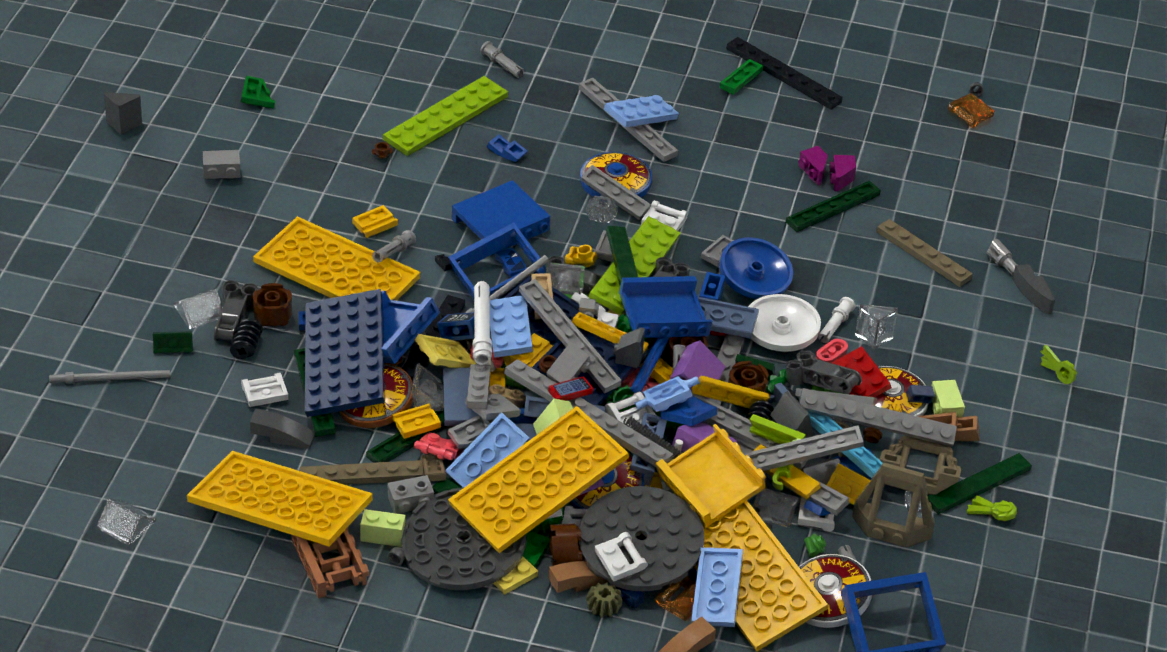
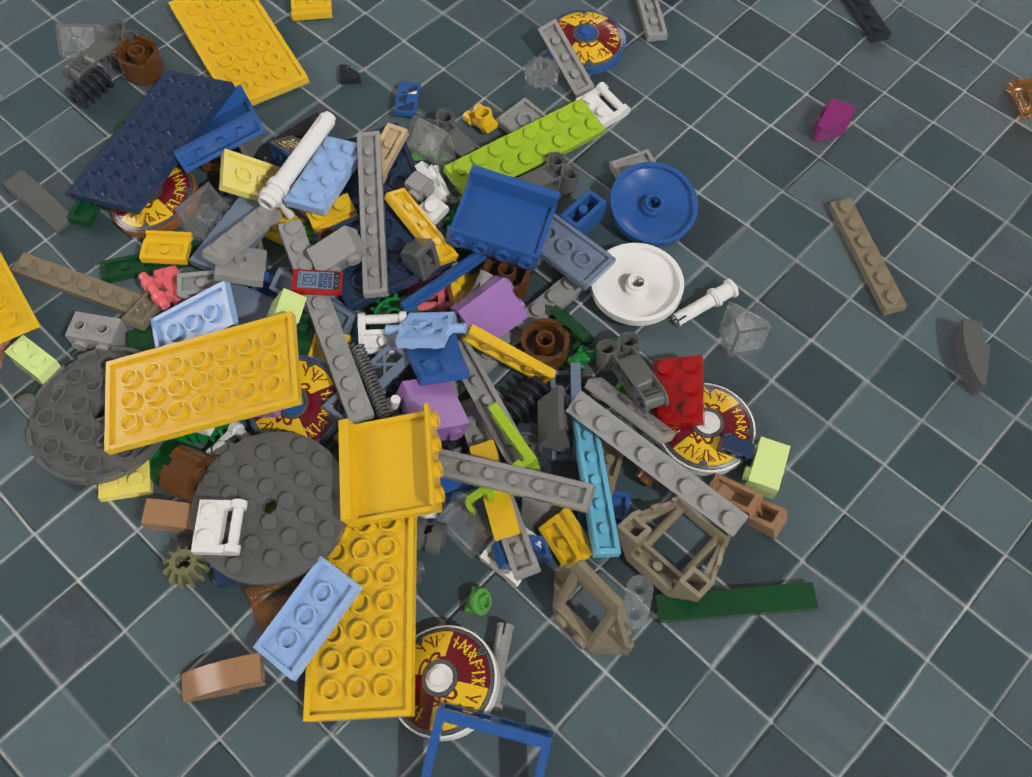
camera: 30 degrees right, 20 degrees up
dark green plate [153,331,193,353] -> none
white plate [241,373,288,407] -> none
light grey pin [372,230,416,263] -> none
blue window [448,223,547,299] -> none
blue panel [452,180,550,255] -> none
light grey bar [465,255,549,313] -> none
tan plate [488,384,526,408] -> none
dark green tile [606,226,638,285] -> none
dark green tile [785,181,881,232] -> none
magenta slope [798,146,828,185] -> none
coral plate [816,339,848,363] -> none
lime piece [967,496,1017,521] -> none
light grey arm [987,239,1018,276] -> none
lime piece [1040,345,1077,384] -> none

